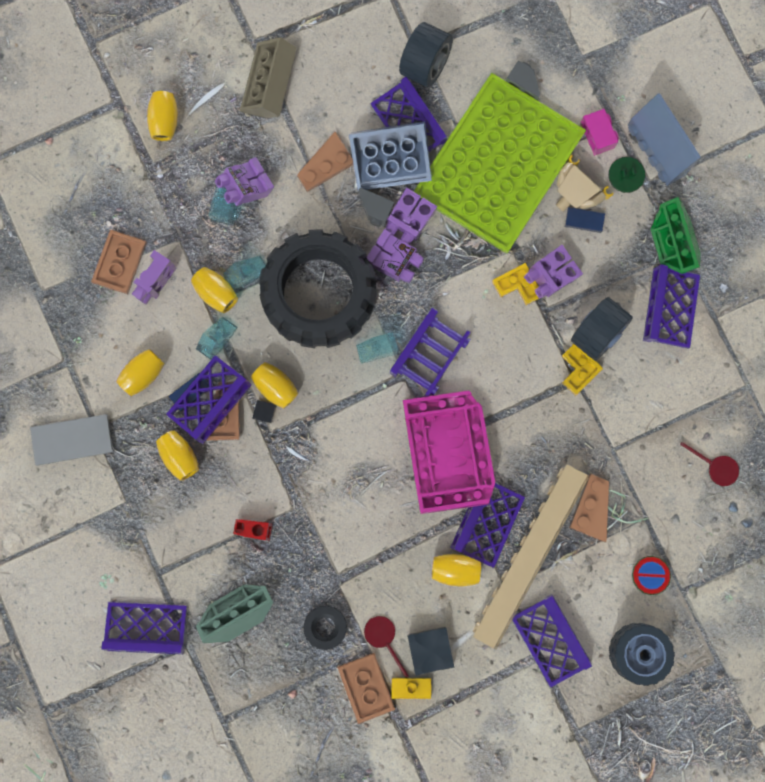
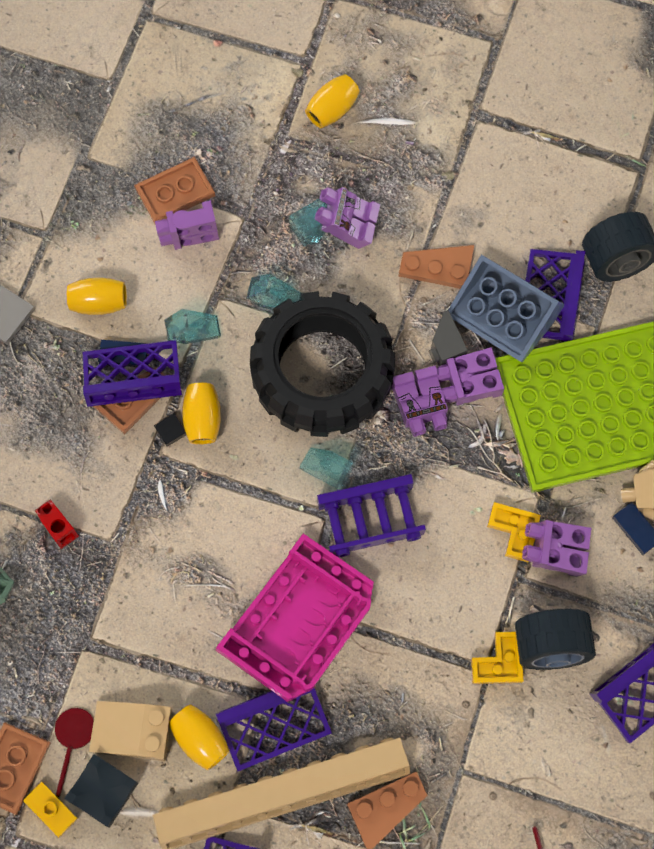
camera: 45 degrees right, 10 degrees down
yellow piece [156,430,199,481] -> none
yellow piece [191,267,238,313] -> none
dark tan slope [240,37,297,118] -> none
black tyre [303,605,347,650] -> none
none -> tan slope [89,701,172,761]

